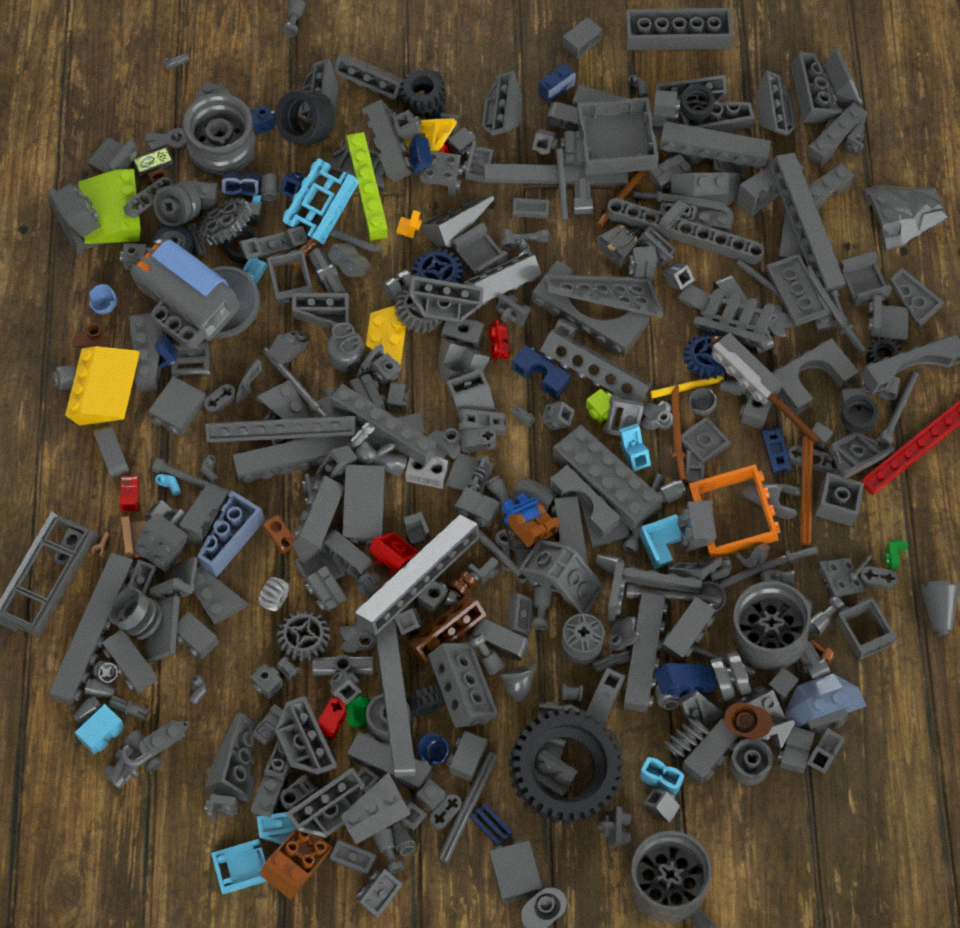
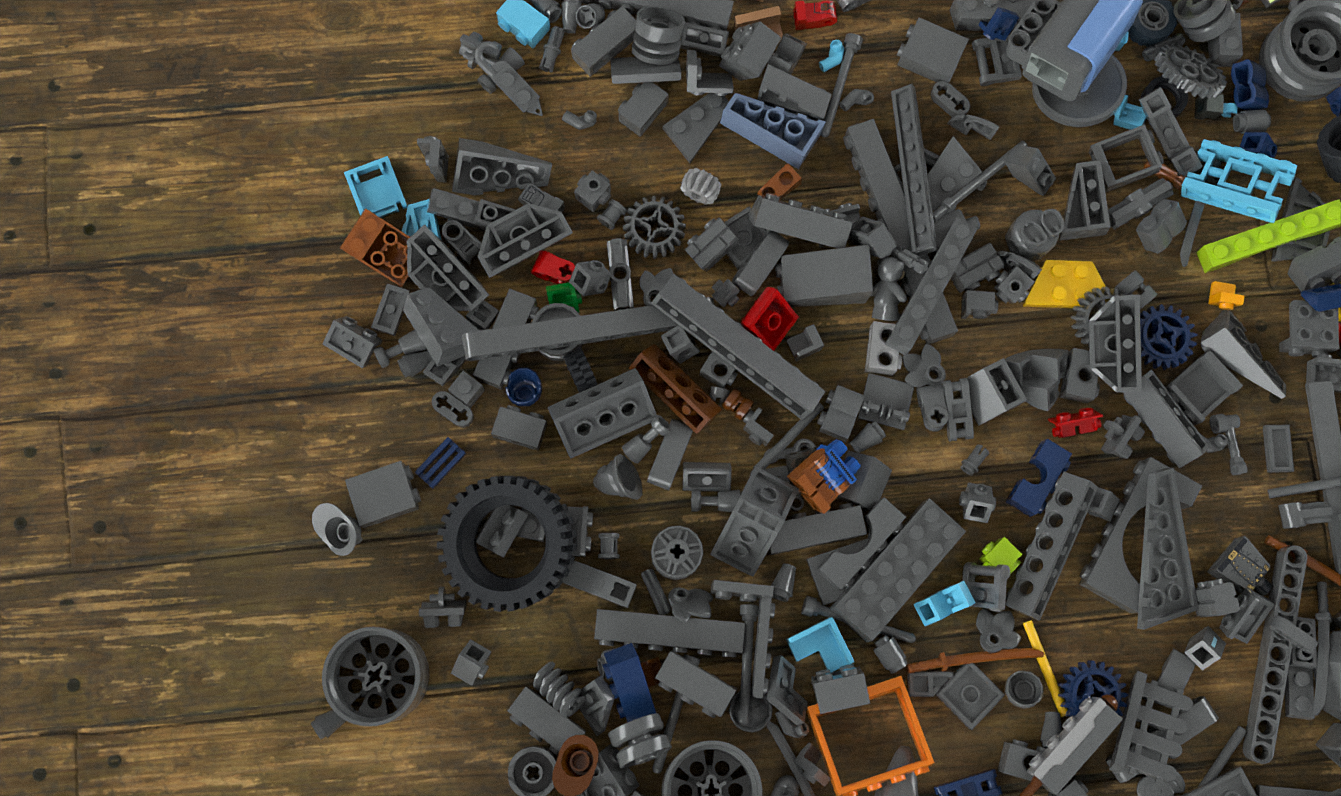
camera: 80 degrees right, 15 degrees up
dark grey axle [438,751,497,863] -> none
medium azure brick [639,757,684,796] -> none

